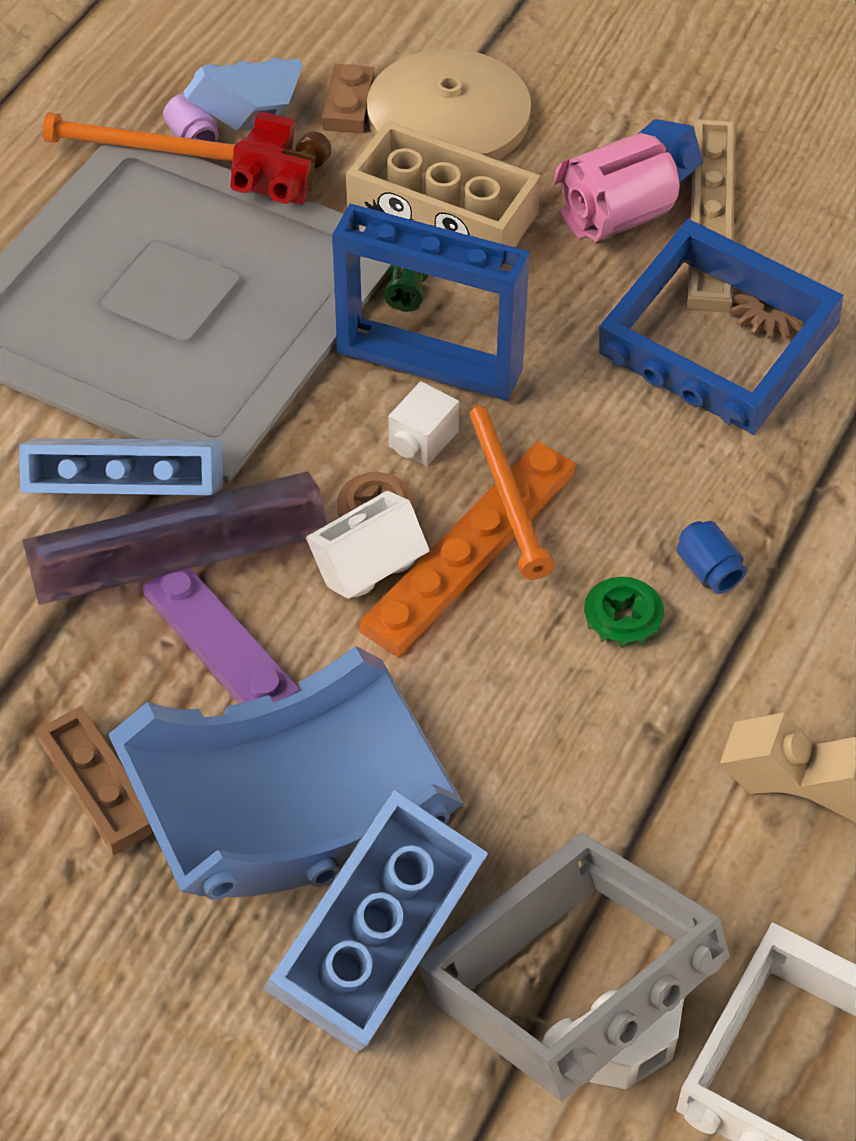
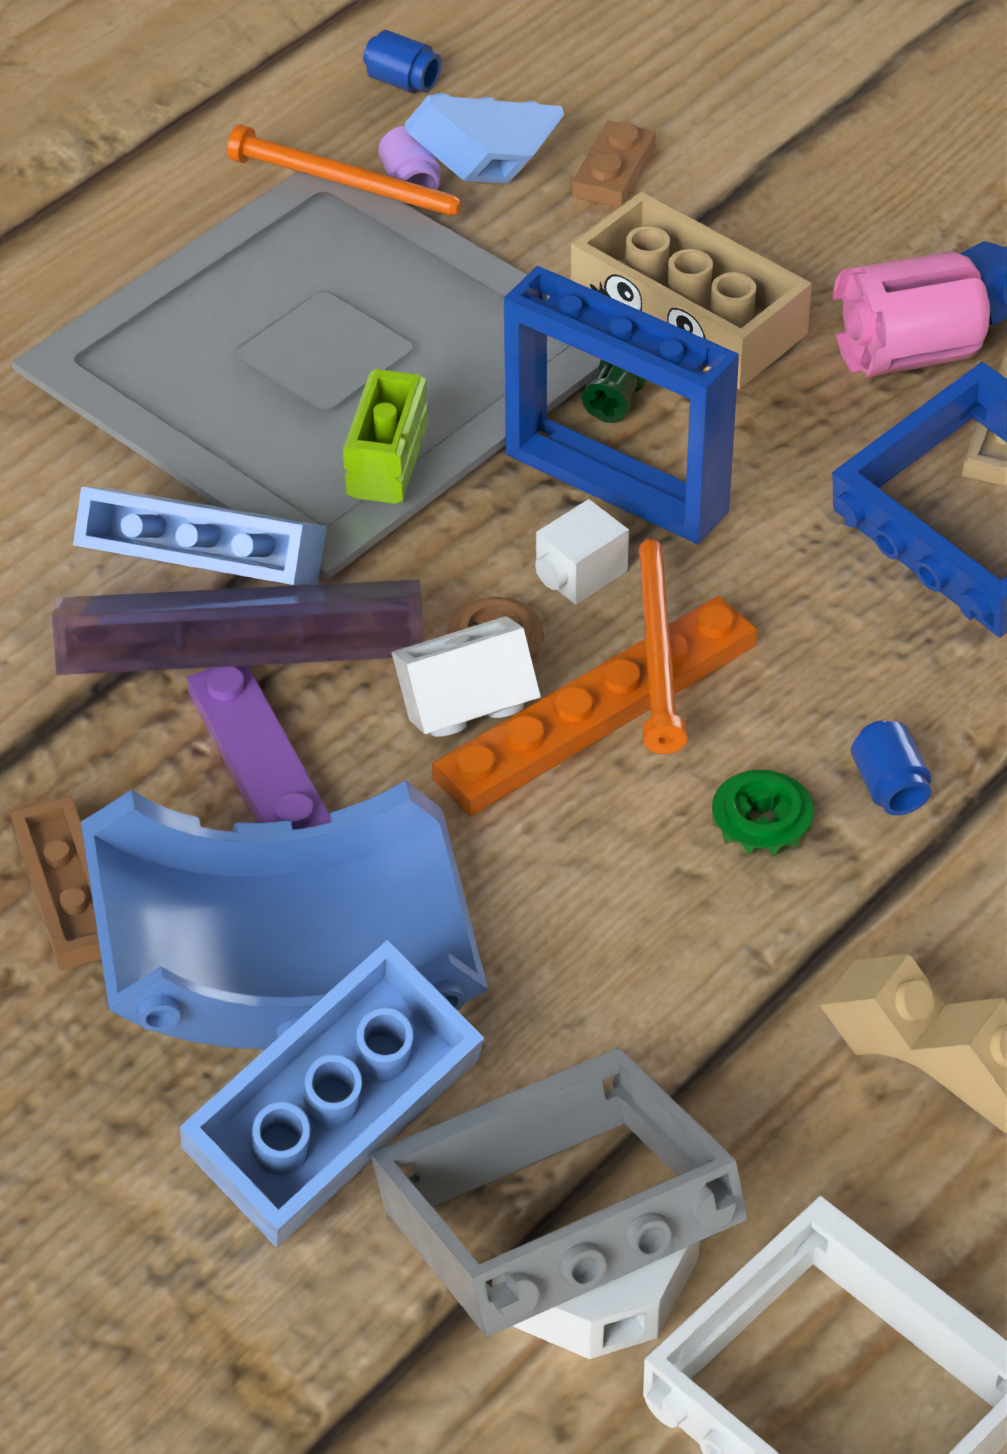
camera: 15 degrees right, 5 degrees down
red hips [230,111,331,205] -> none
tan dish [367,49,531,160] -> none
none -> lime brick [343,369,428,504]
none -> blue brick [363,30,442,94]

